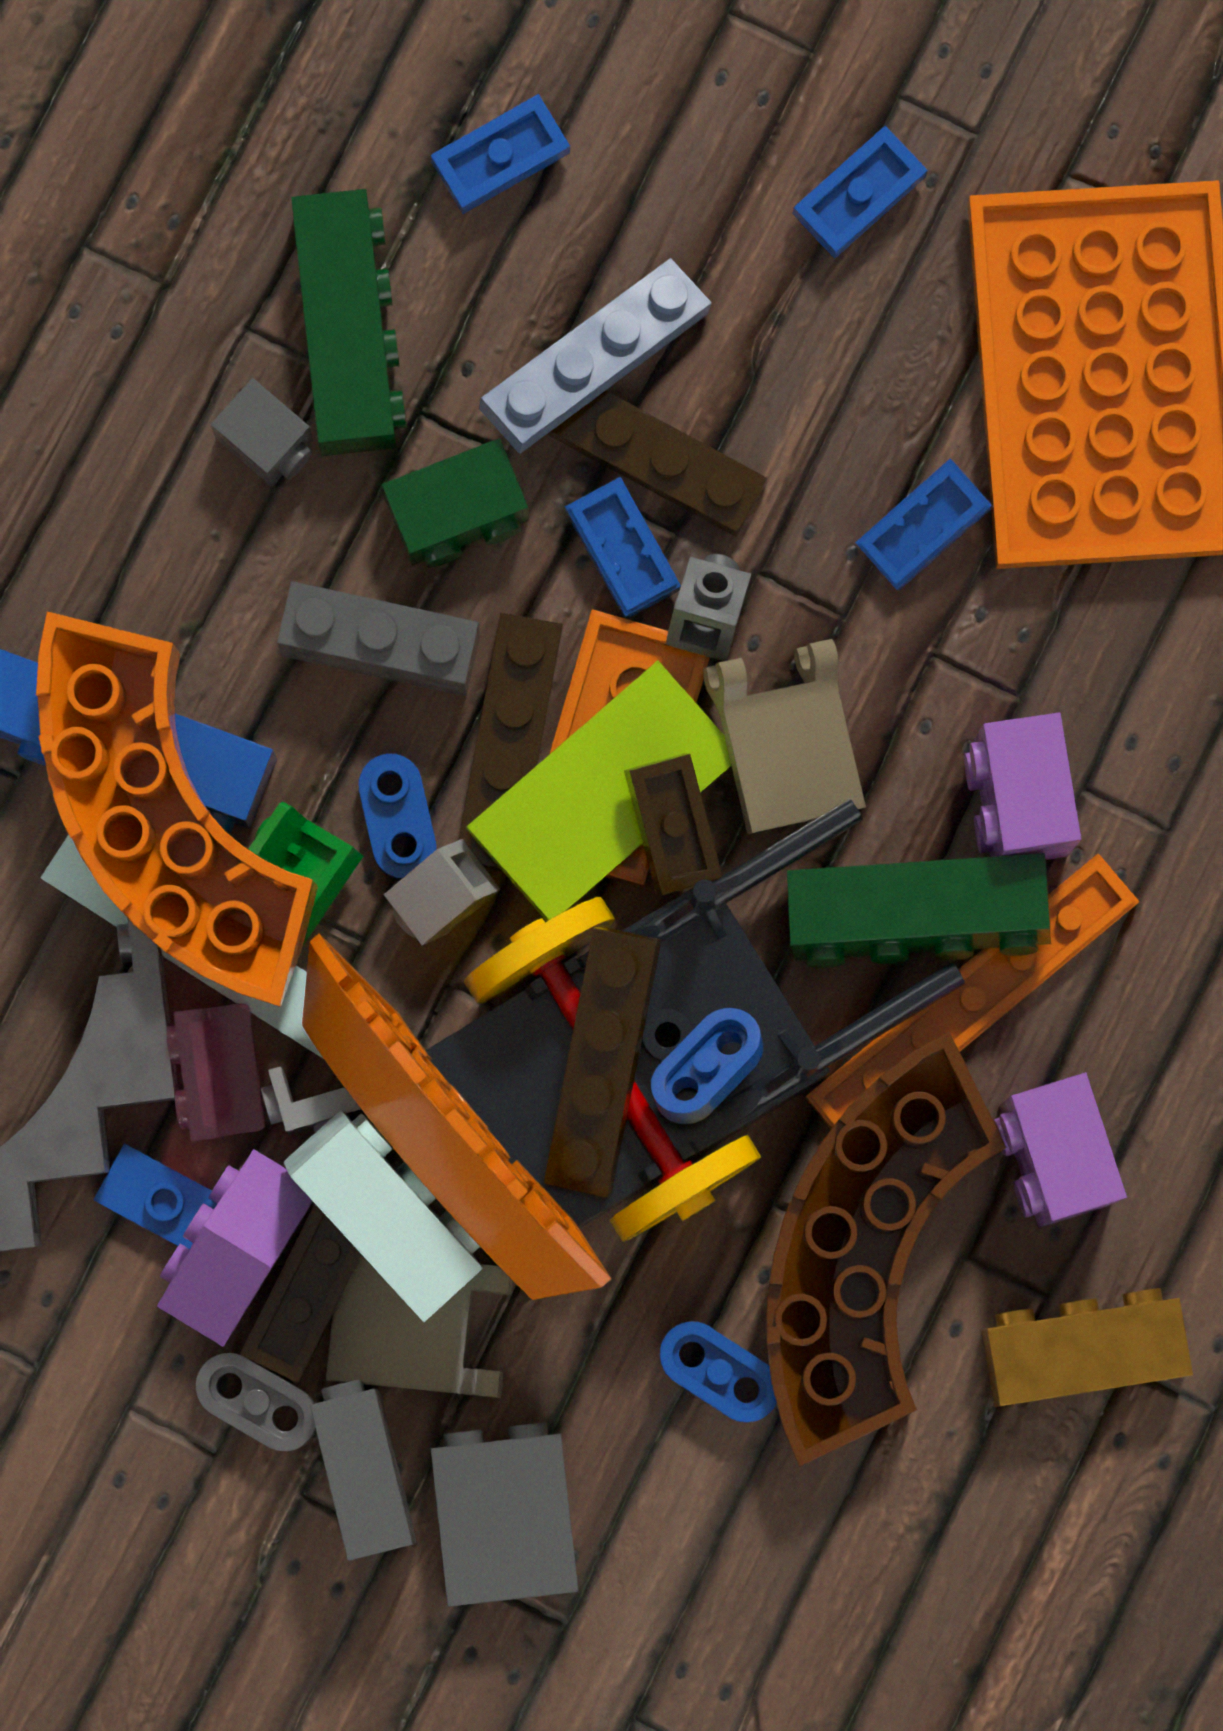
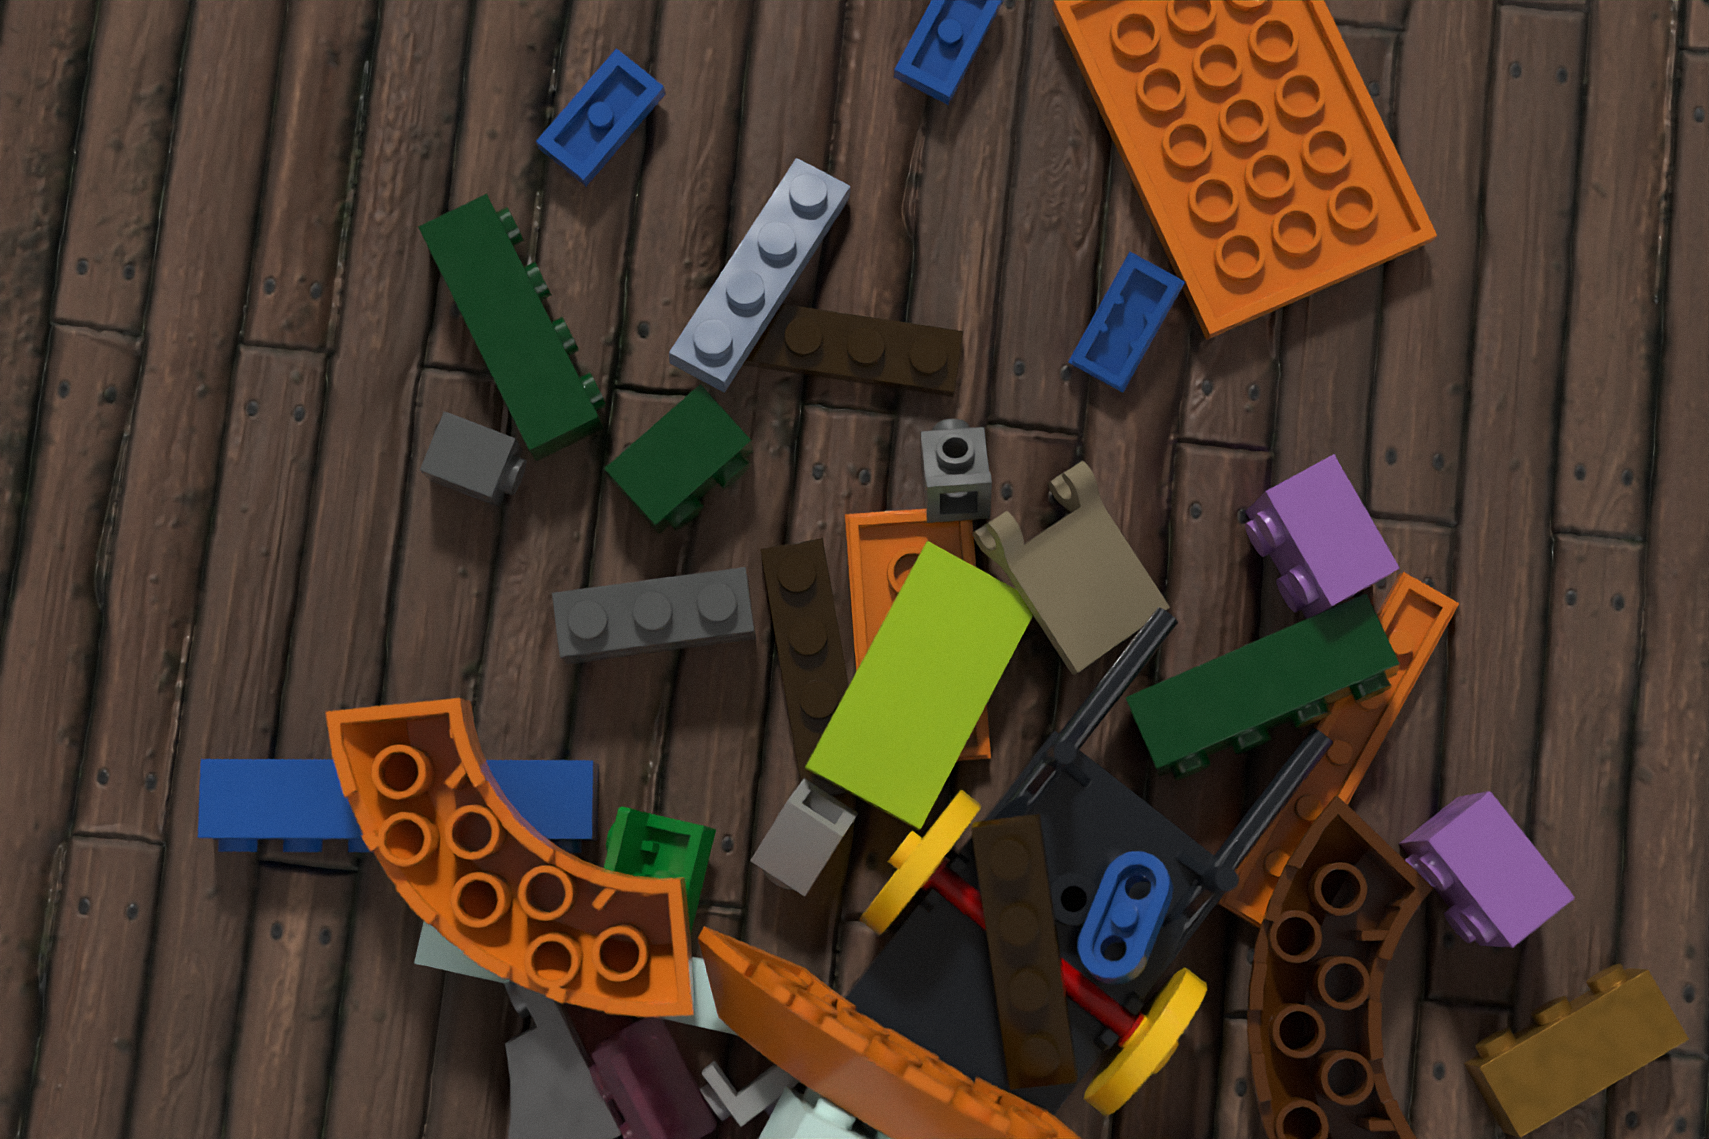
camera: 20 degrees left, 0 degrees up
blue plate [358,754,437,881] -> none
blue plate [565,477,681,619] -> none
dark brown plate [624,753,722,895] -> none

